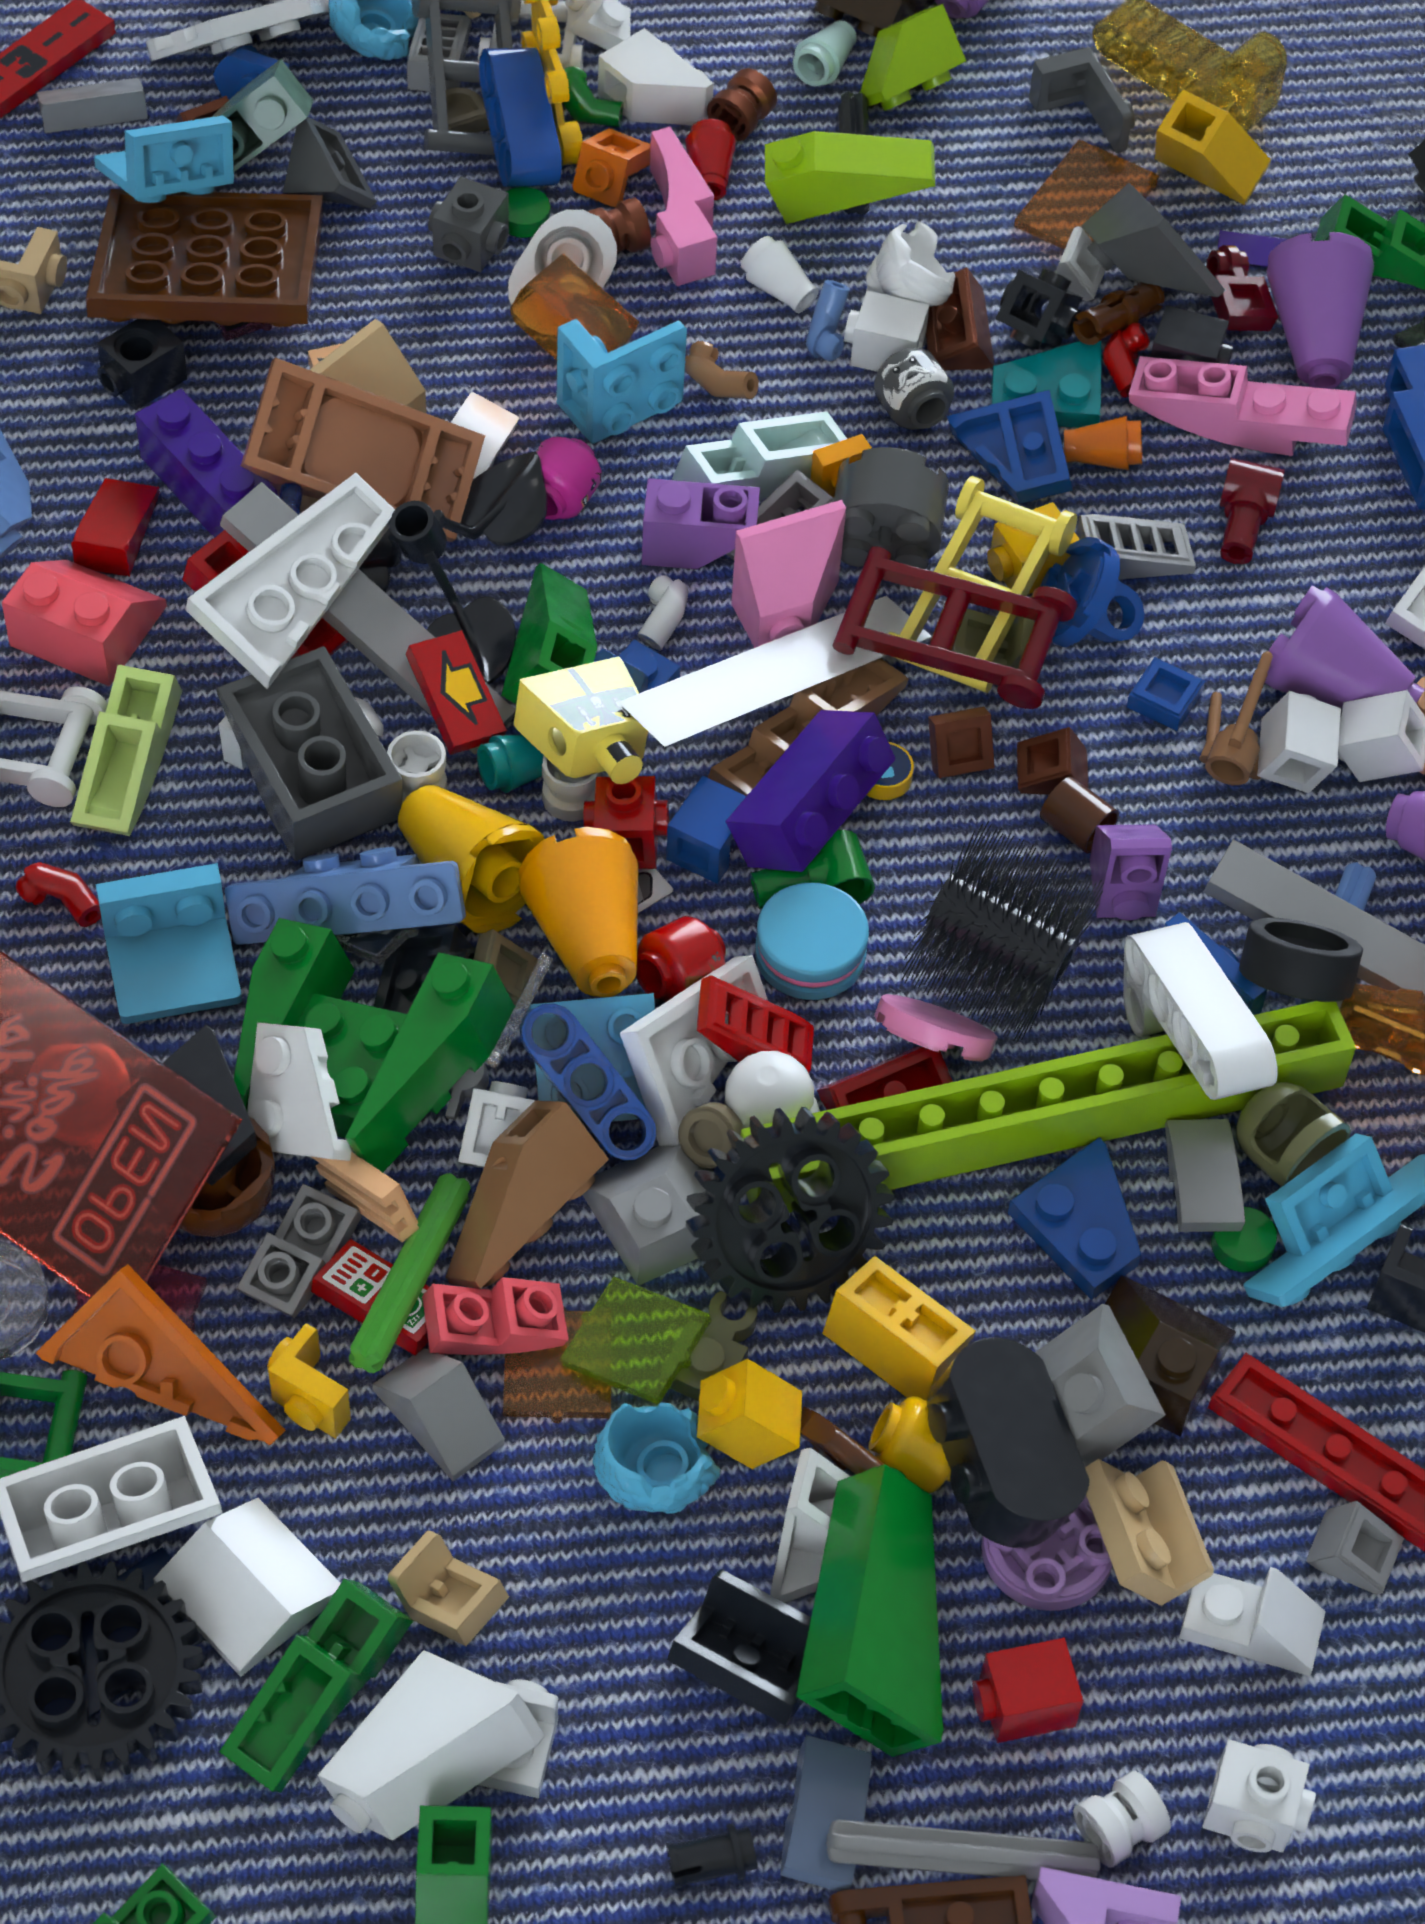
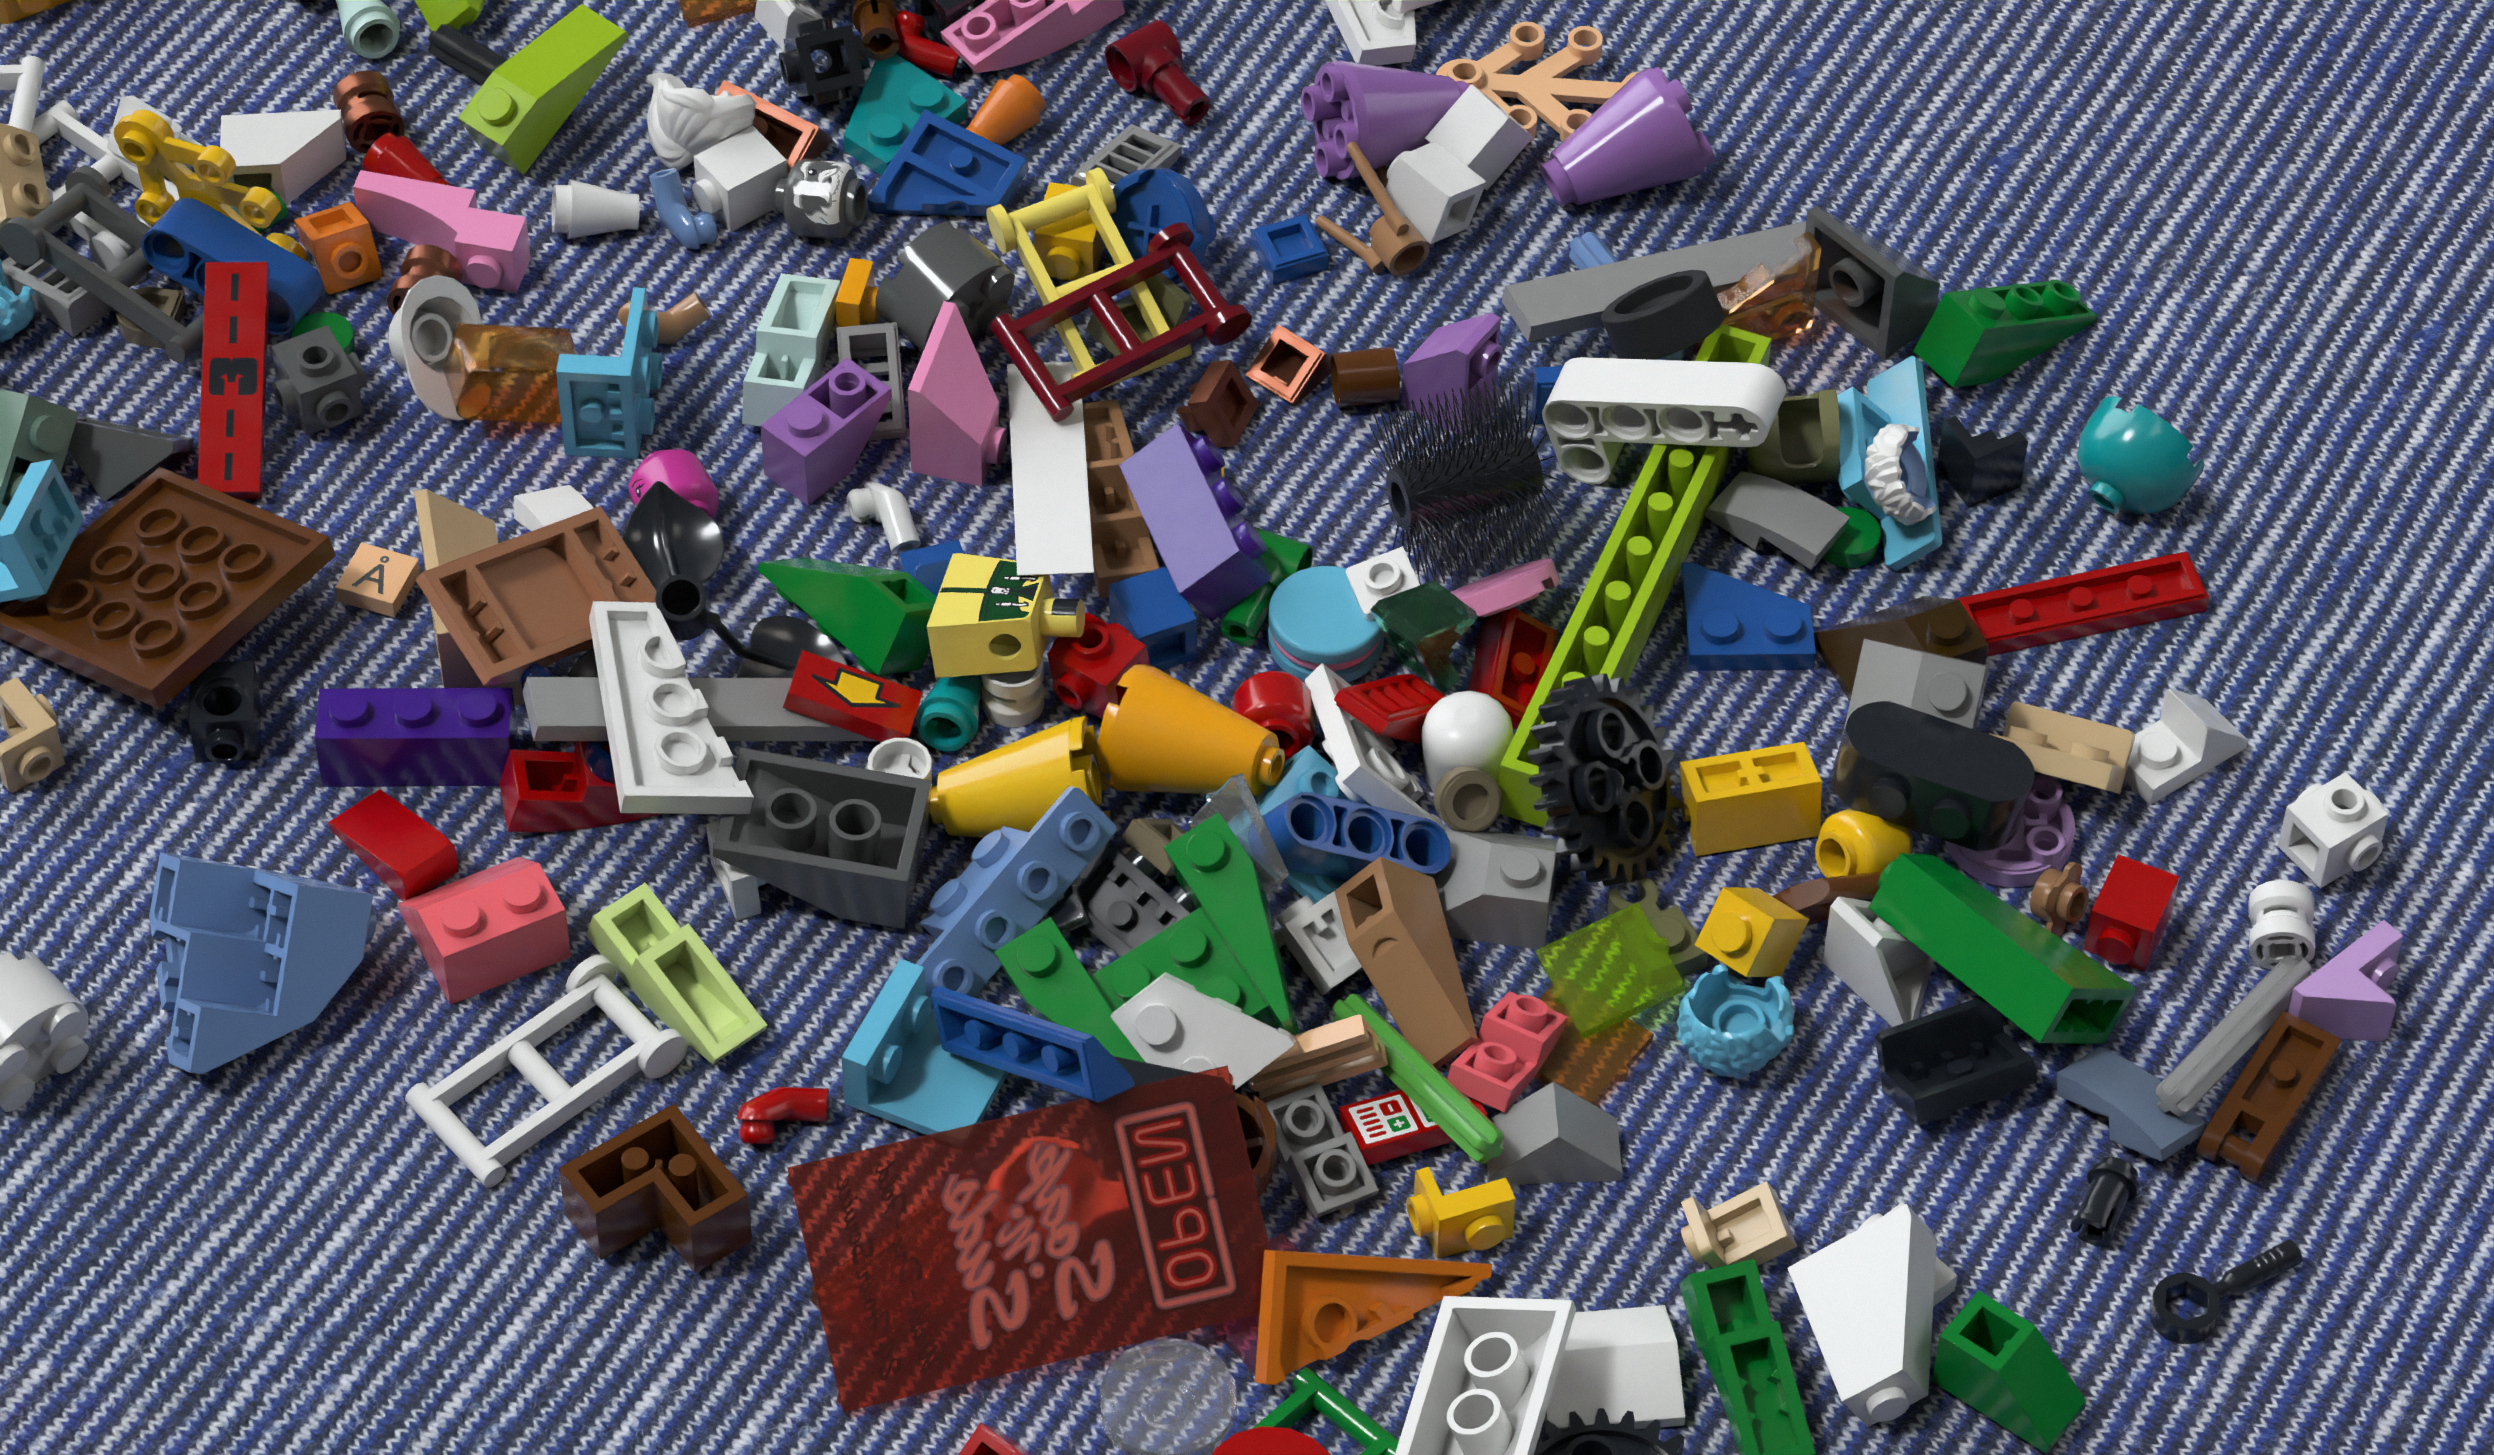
camera: 50 degrees left, 5 degrees down
light grey slope [1306,1501,1404,1595] -> none
none -> red tile [198,262,270,500]
none -> blue slope [931,986,1135,1103]
none -> white bracket [1346,546,1436,645]
none -> clear green slope [1370,582,1478,695]
none -> white hair [1864,423,1937,525]
none -> medium nougat plate [2030,862,2089,937]

